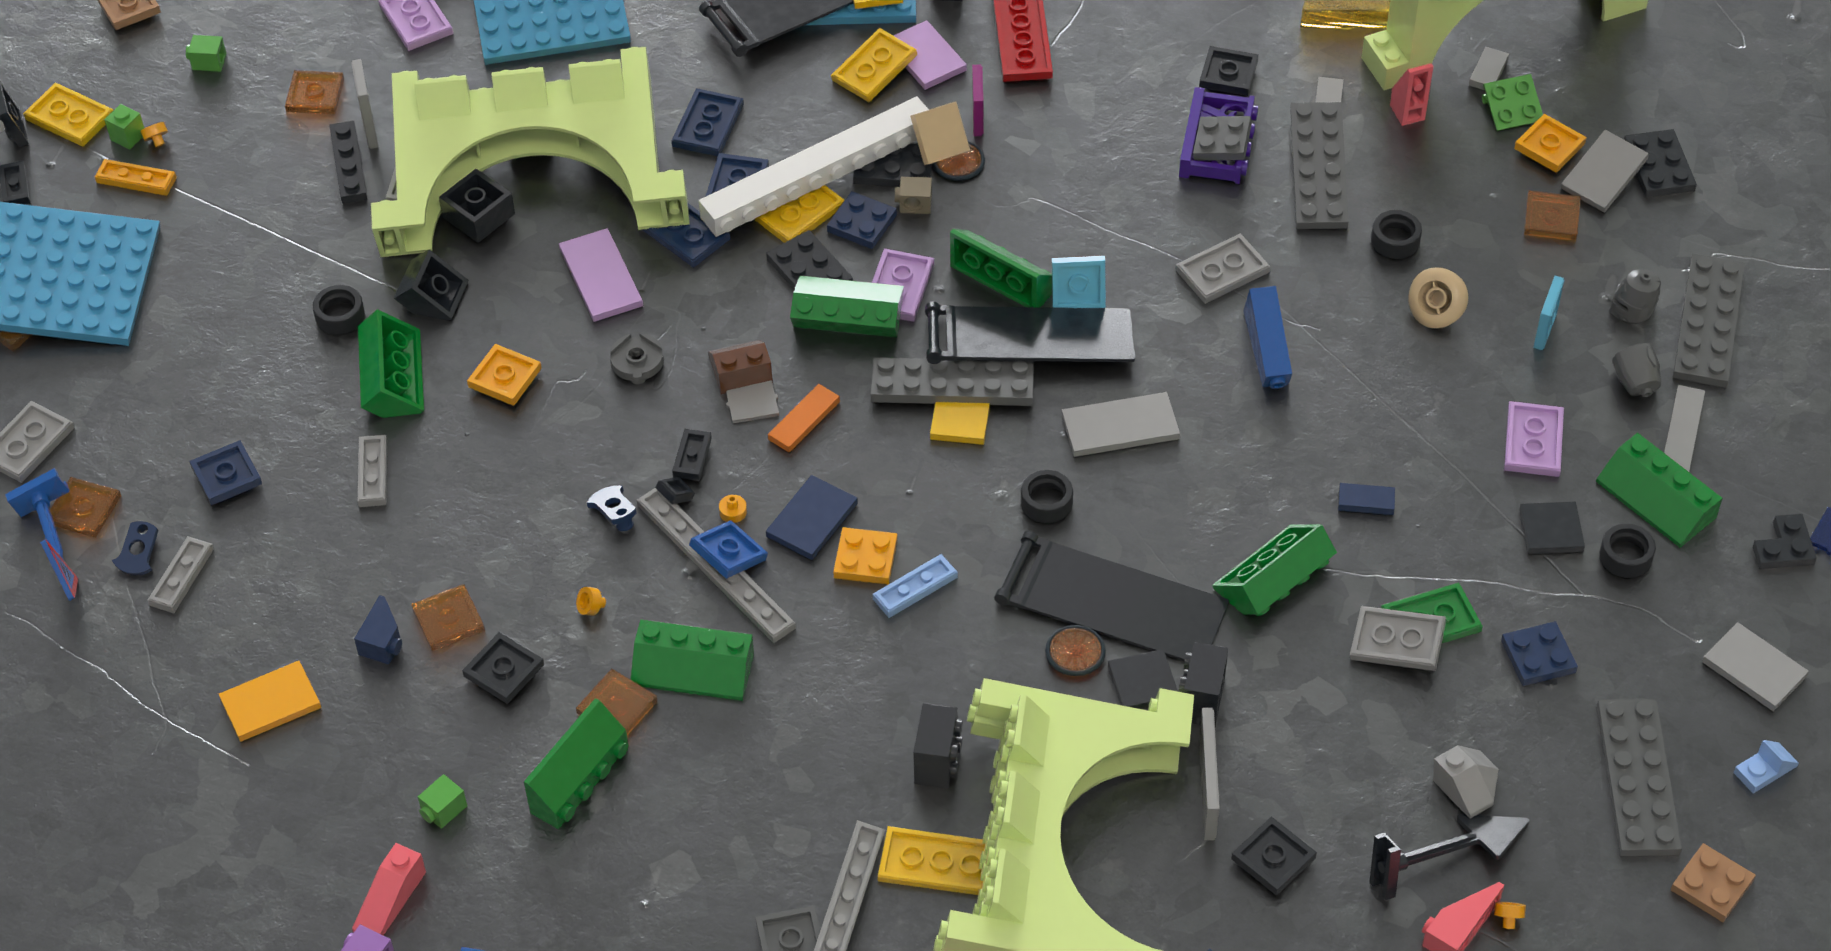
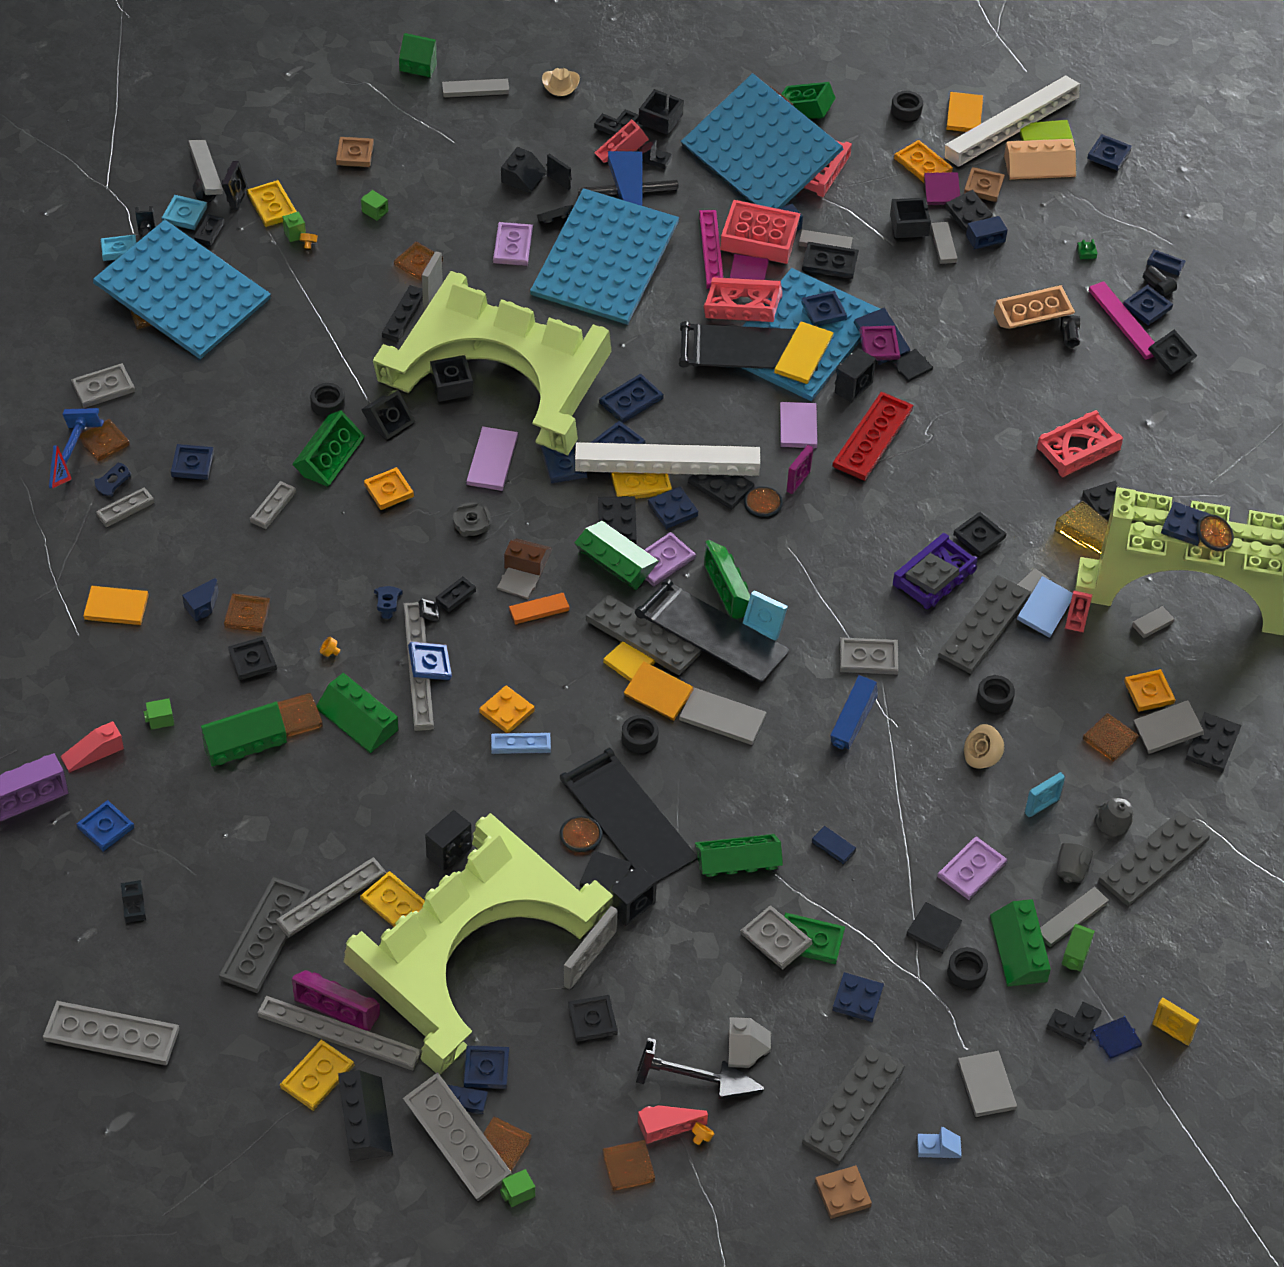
camera: 30 degrees right, 0 degrees up
light orange tile [95,159,177,196] -> none
light orange tile [719,495,747,523] -> none
dark blue tile [766,475,858,560] -> none
yellow tile [831,28,918,102] -> none
dark tan brick [895,177,932,214] -> none
tan tile [910,102,970,165] -> none
bright green hinge [1482,74,1543,131] -> none
none -> light orange tile [624,661,694,721]
none -> light blue tile [1017,576,1073,638]
none -> bright green slope [1061,924,1095,972]

